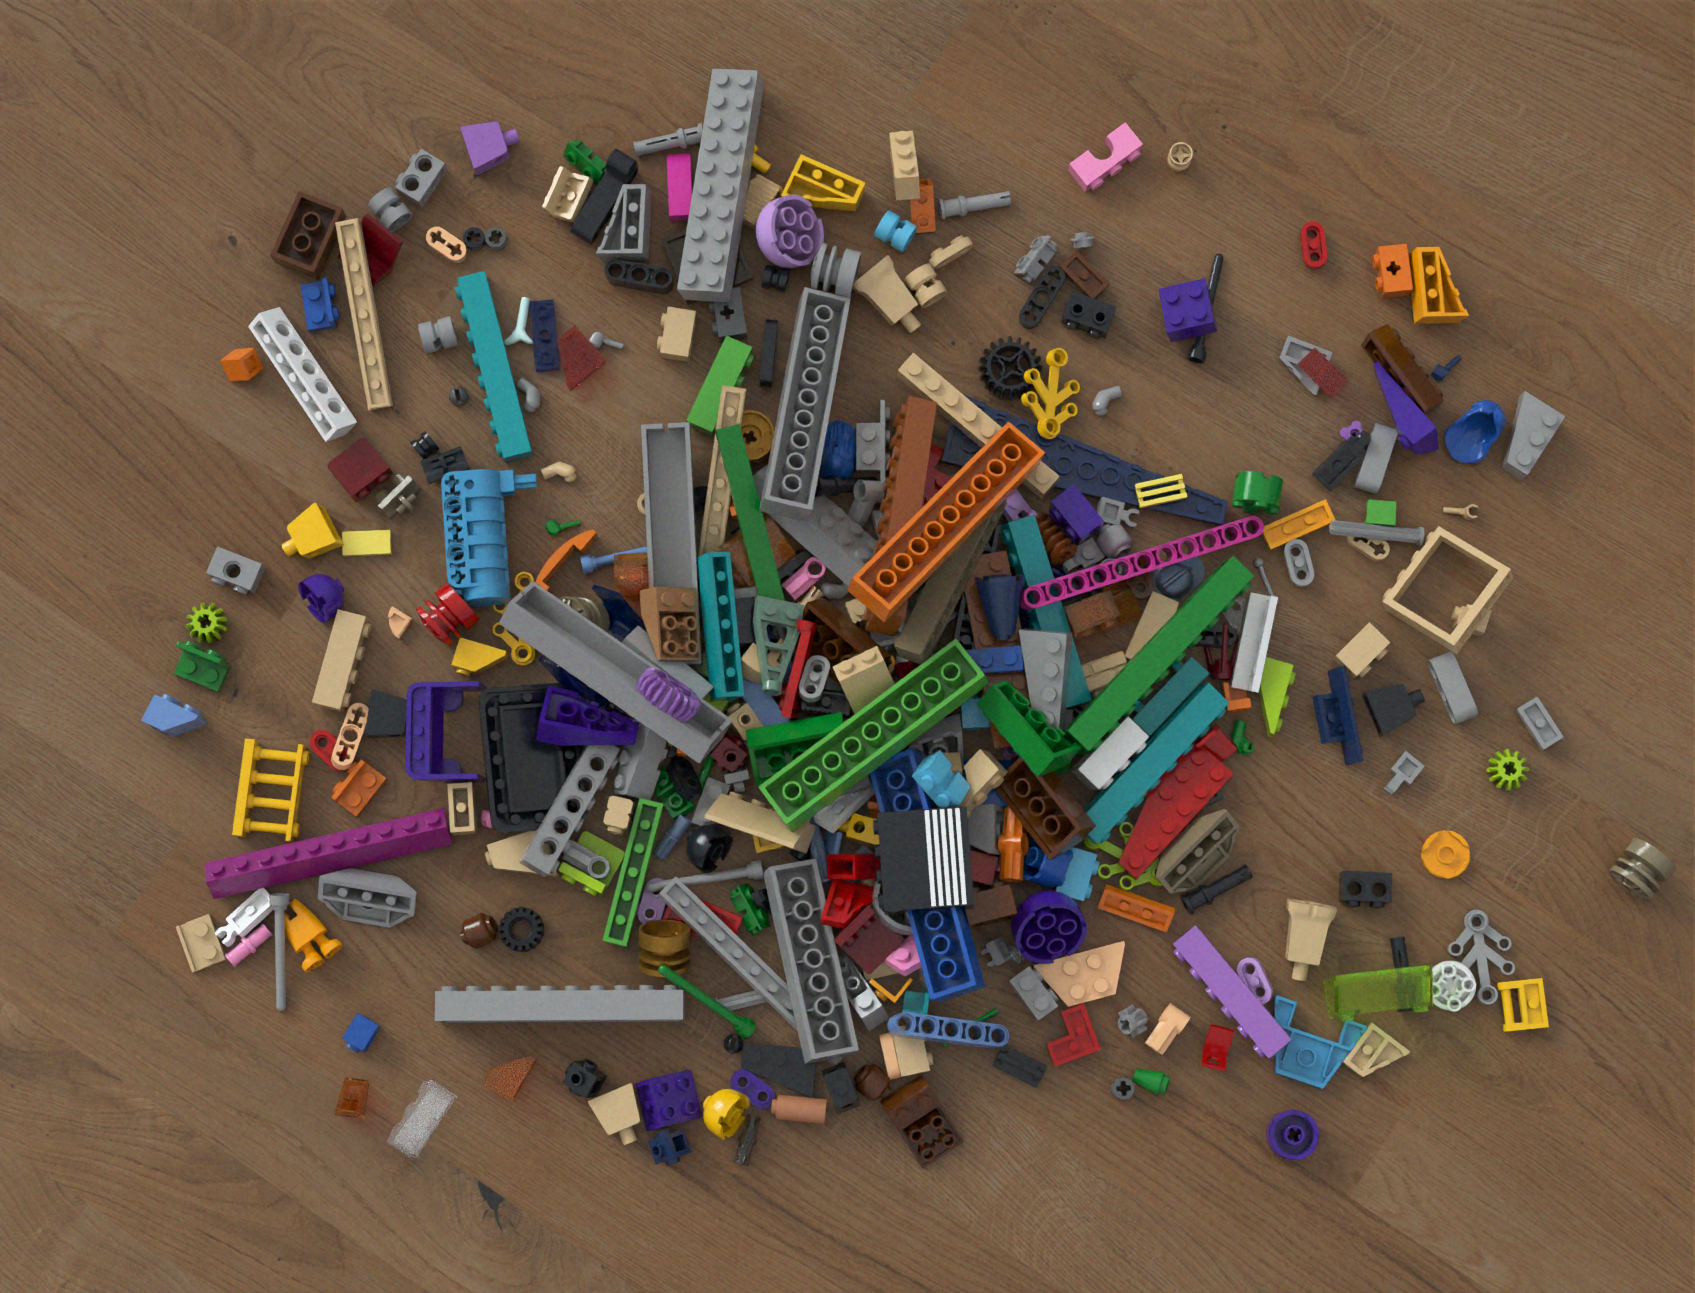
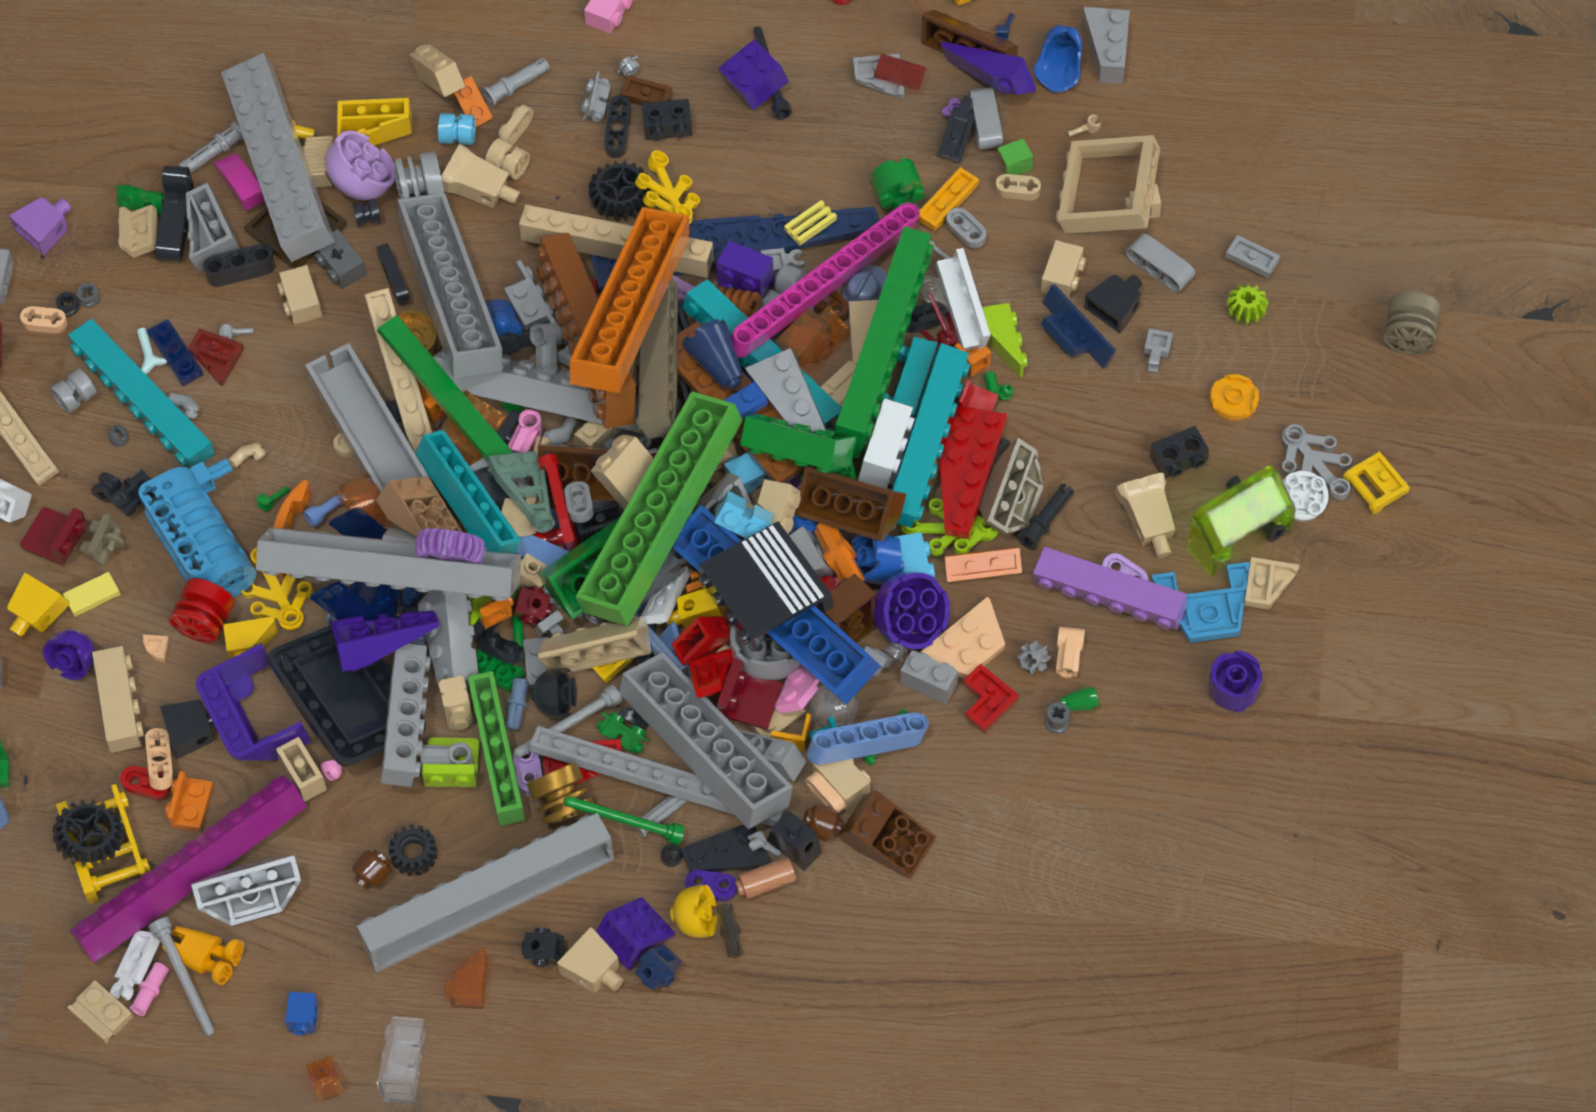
camera: 25 degrees left, 20 degrees down
tan slope [485,830,559,877] -> none
bright green brick [686,335,755,437] -> none
black hinge [993,1045,1047,1088] -> none
light grey arm [1092,386,1122,416] -> none
red bracket [1201,1024,1234,1072] -> none
light grey axle [1329,520,1425,546] -> none
none -> black gear [52,799,124,868]
none -> light grey hand [748,831,781,857]

